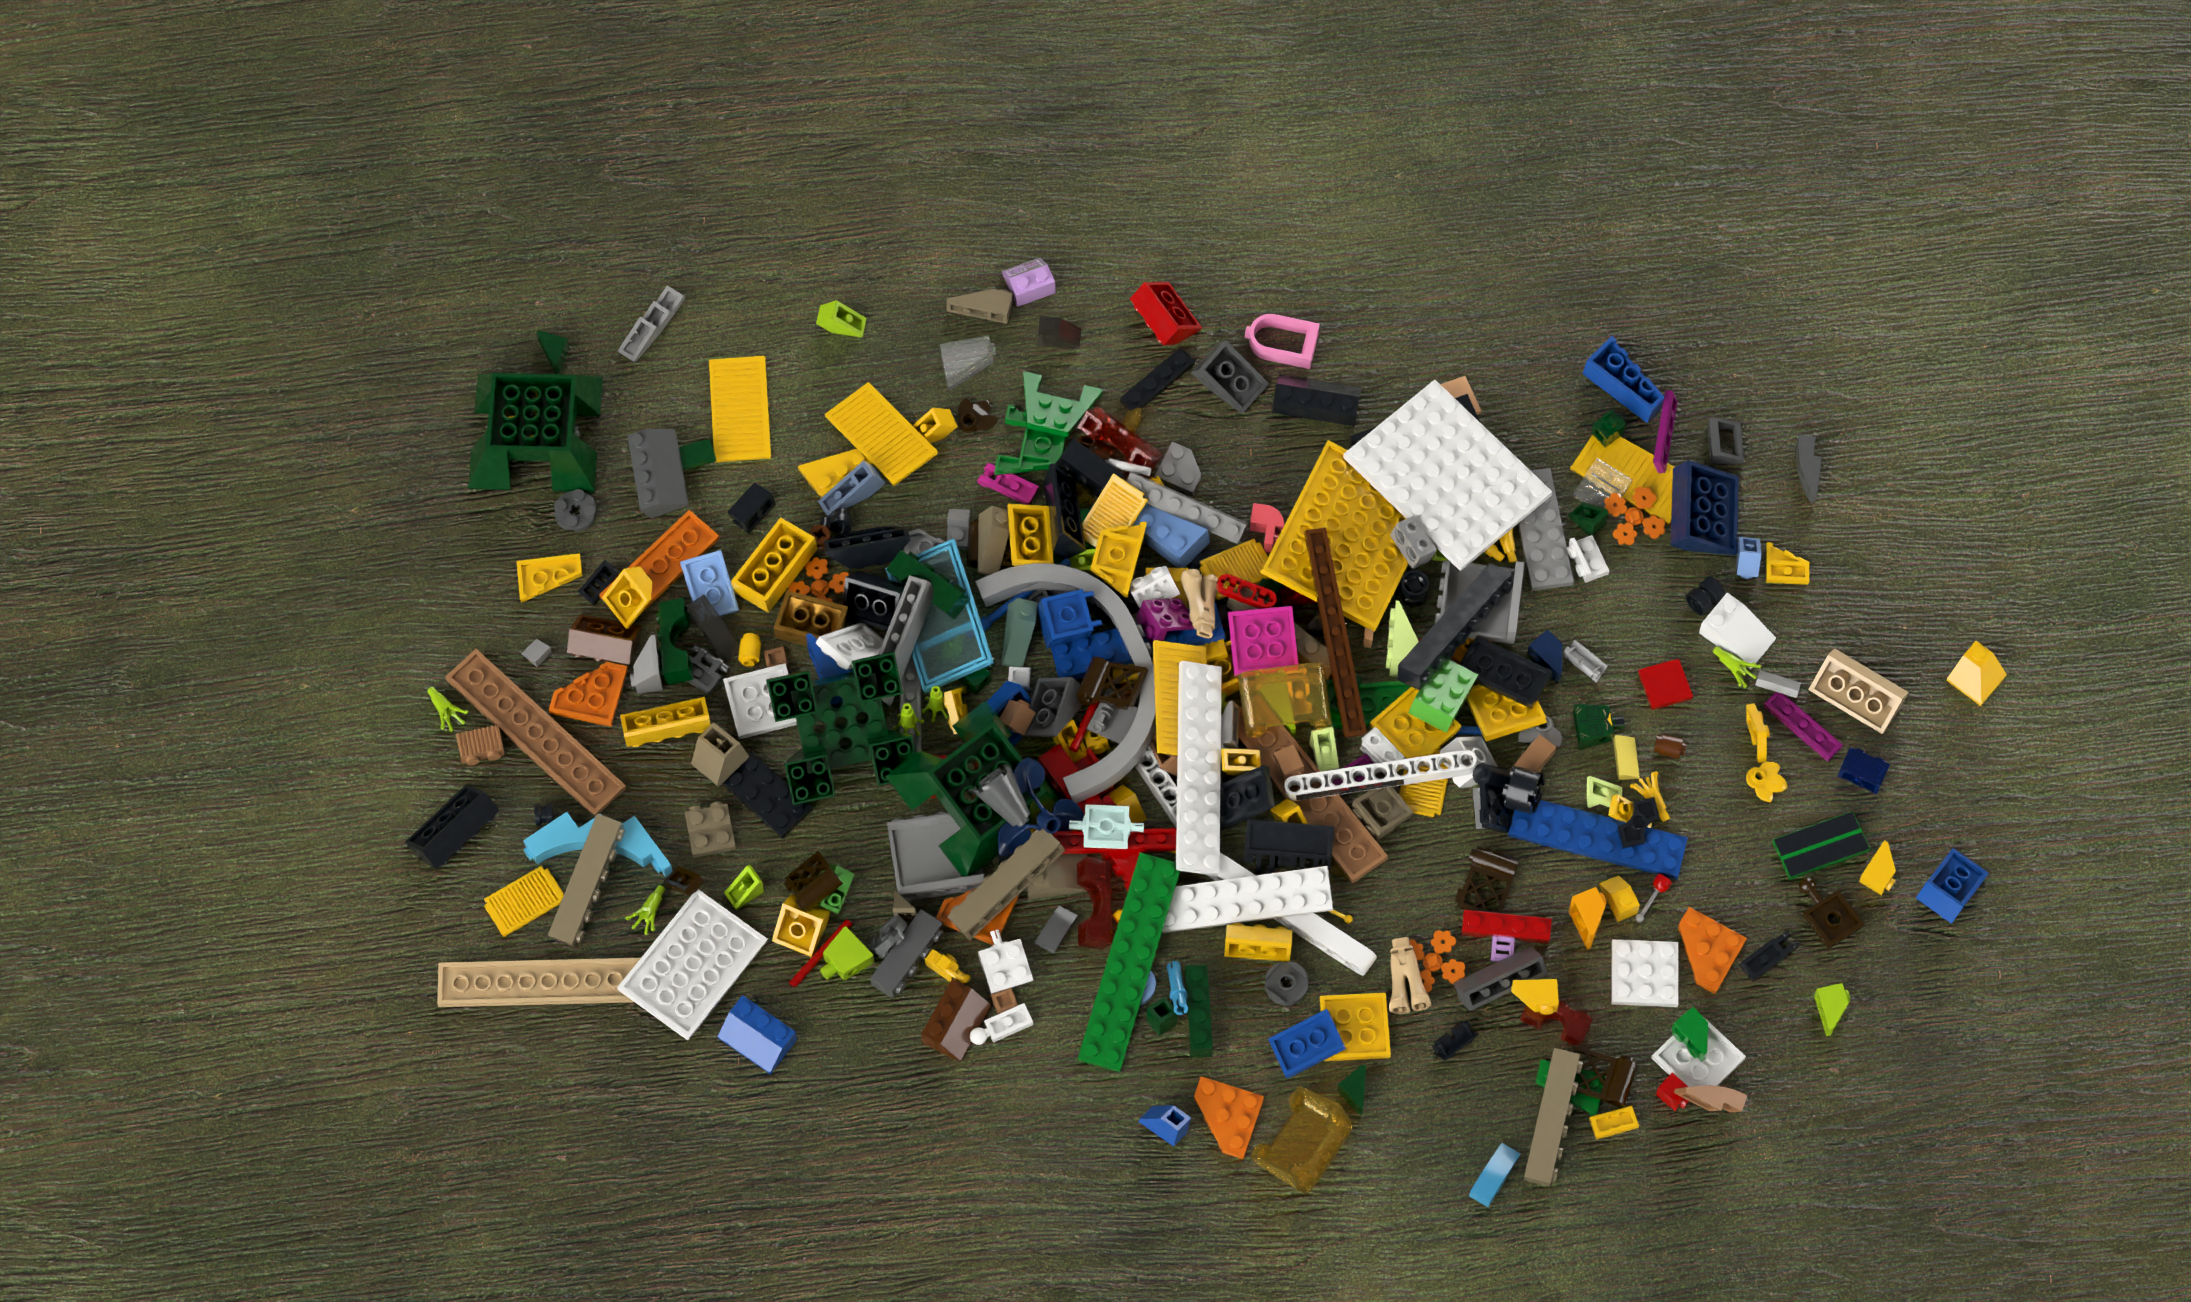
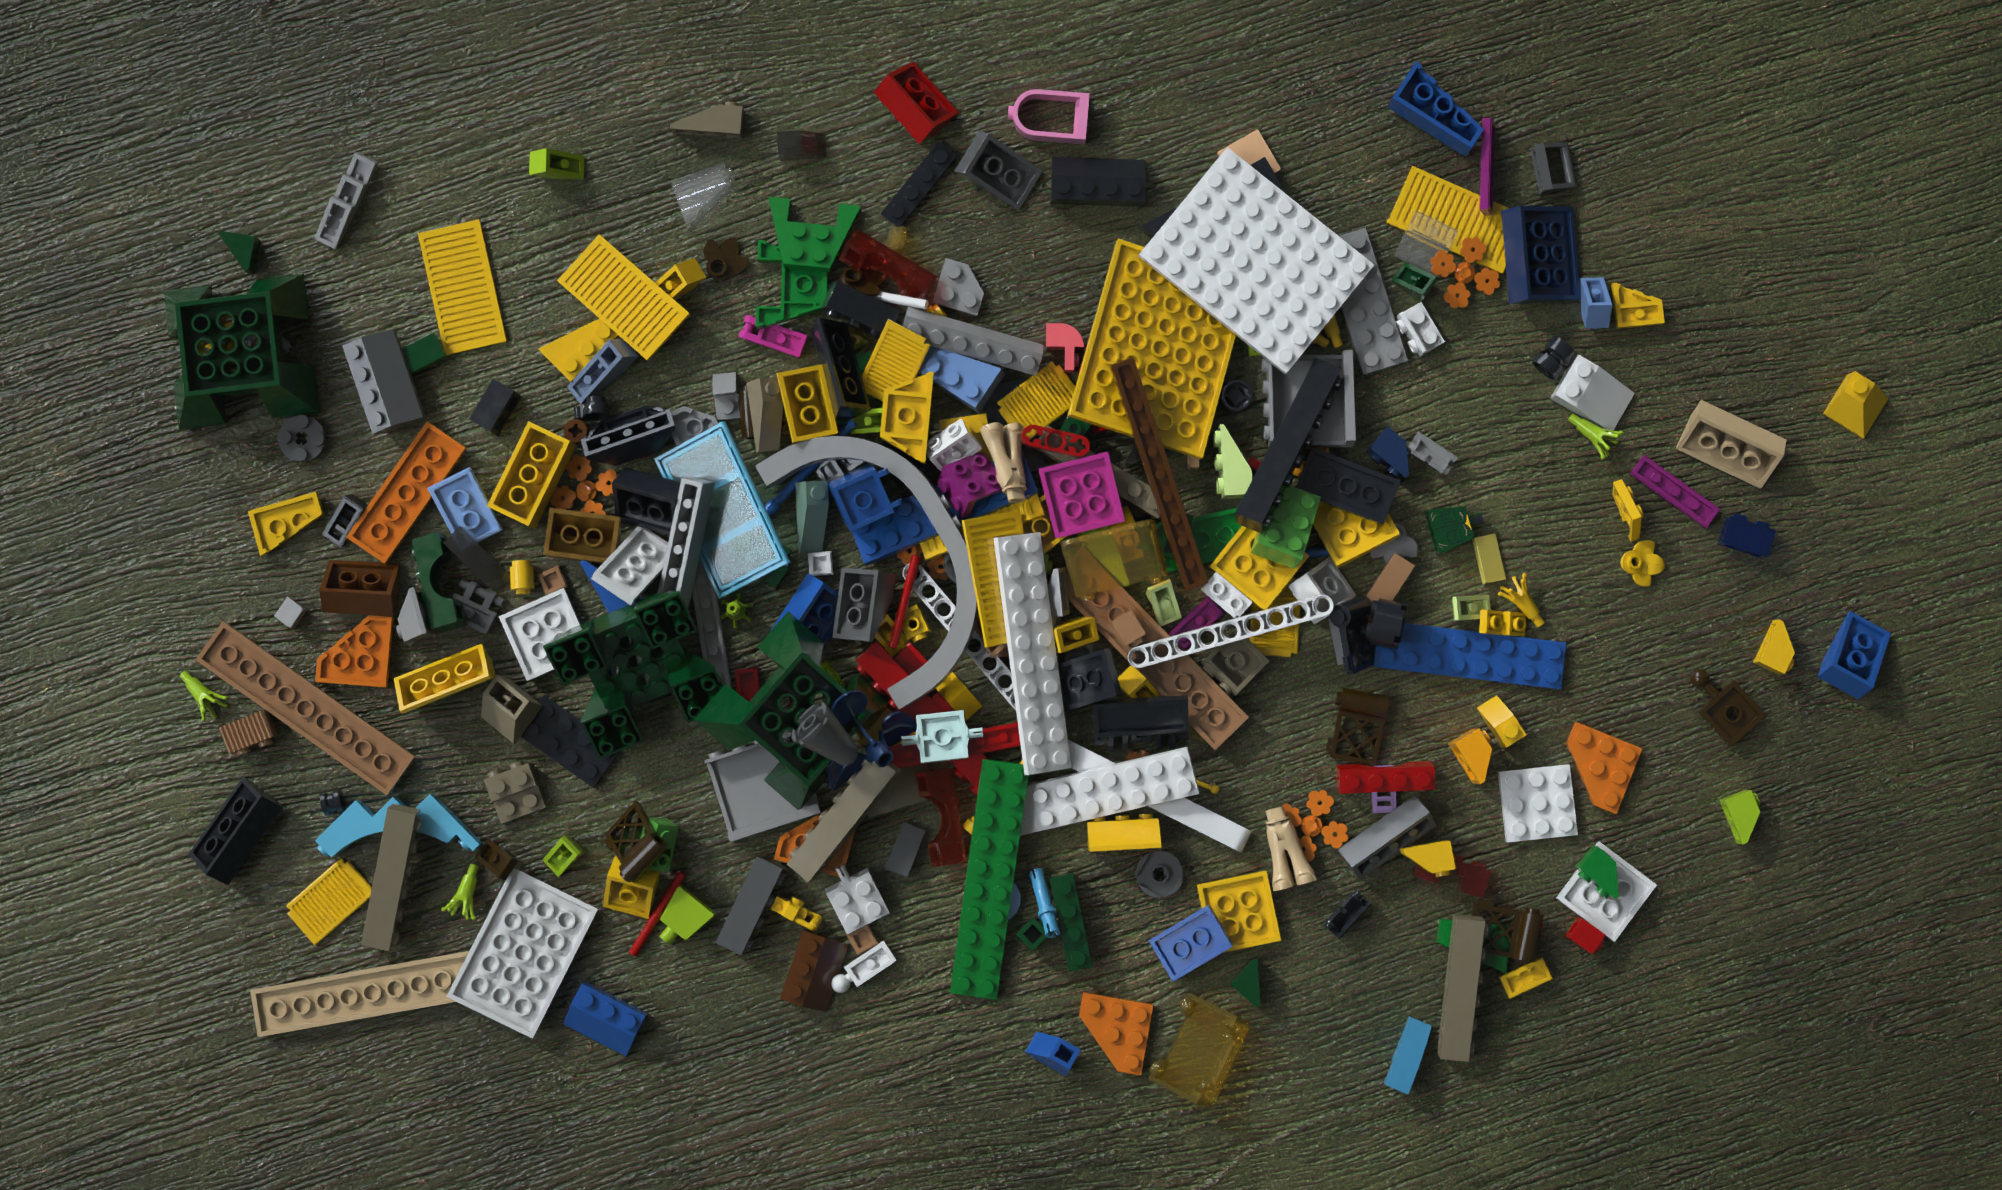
camera: 10 degrees left, 20 degrees up
yellow slope [602,566,652,629] -> none
dark grey plate [870,916,908,958] -> none
dark green arch [886,550,970,620] -> none
lime piece [893,703,924,736] -> none
dark tan slope [893,891,917,920] -> none
yellow wing [943,686,968,734] -> none
medium nougat brick [1000,699,1036,735] -> none
lavender slope [1002,258,1055,307] -> none
dark brown piece [1076,657,1149,710] -> none
light grey hinge [1087,691,1138,744] -> none
light grey brick [1390,516,1437,569] -> none
dark green brick [1591,410,1626,448] -> none
black tile [1617,797,1660,849] -> none
hinge [1635,874,1672,922] -> none
red tile [1638,659,1693,710] -> none
reddish brown brick [1654,734,1687,759] -> none
medium nougat slope [1674,1085,1748,1113] -> none
black hinge [1739,931,1799,982] -> none
light grey tile [1755,670,1801,698] -> none
black tile [1772,811,1870,880] -> none
dark grey slope [1796,434,1822,503] -> none

